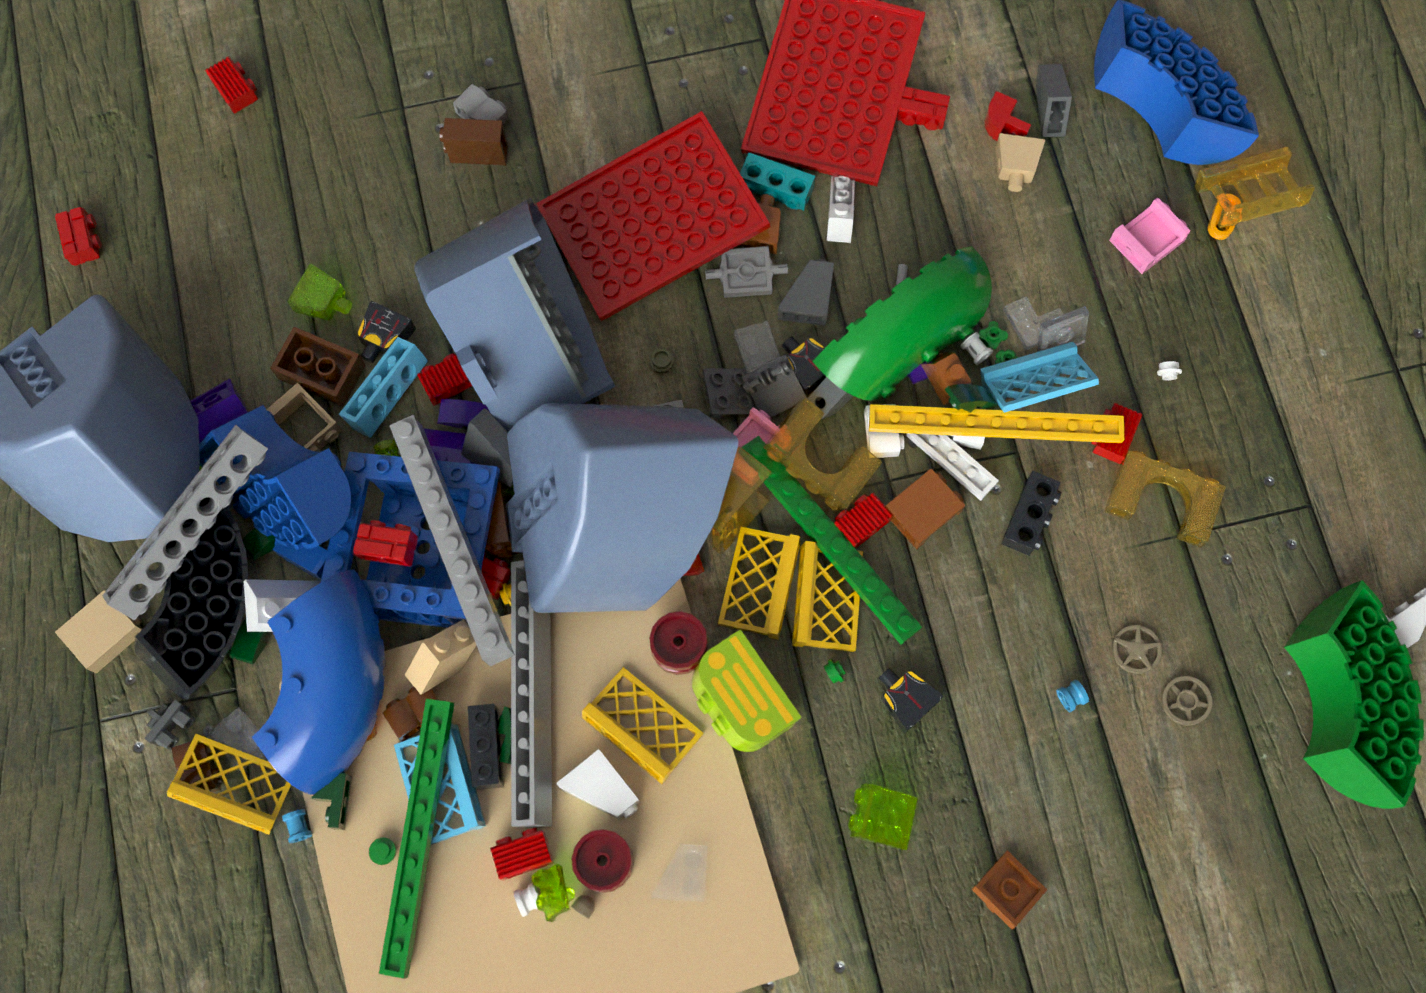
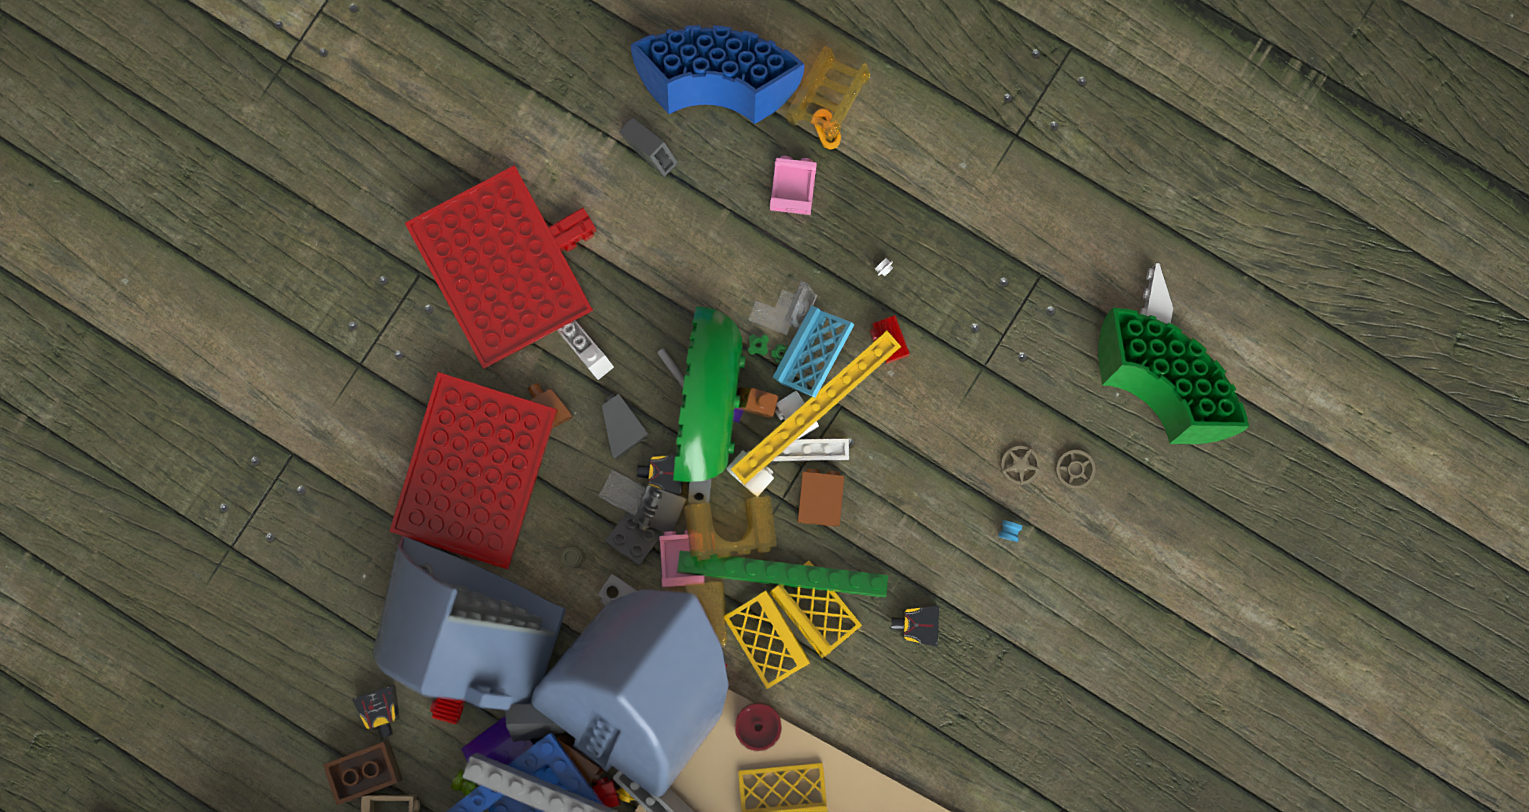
camera: 45 degrees left, 10 degrees up
red brick [205,57,258,114] -> none
clear neon green torso [287,263,352,321] -> none
medium azure brick [339,337,428,438] -> none
dark purple slope [437,399,490,428] -> none
reddish brown brick [439,118,508,165] -> none
light grey brick [453,84,508,124] -> none
lime brick [692,629,802,752] -> none
light grey plate [705,246,788,298] -> none
teal brick [740,153,815,211] -> none
green plate [824,658,846,684] -> none
red brick [834,492,893,549] -> none
clear neon green plate [848,784,918,851] -> none
dark green slope [944,384,998,413] -> none
white bush [960,332,993,365] -> none
dark orange hinge [972,850,1047,929] -> none
red brick [984,91,1031,141] -> none
tan torso [996,133,1045,192] -> none
black brick [1001,470,1062,556] -> none
clear yellow arch [1104,451,1226,548] -> none

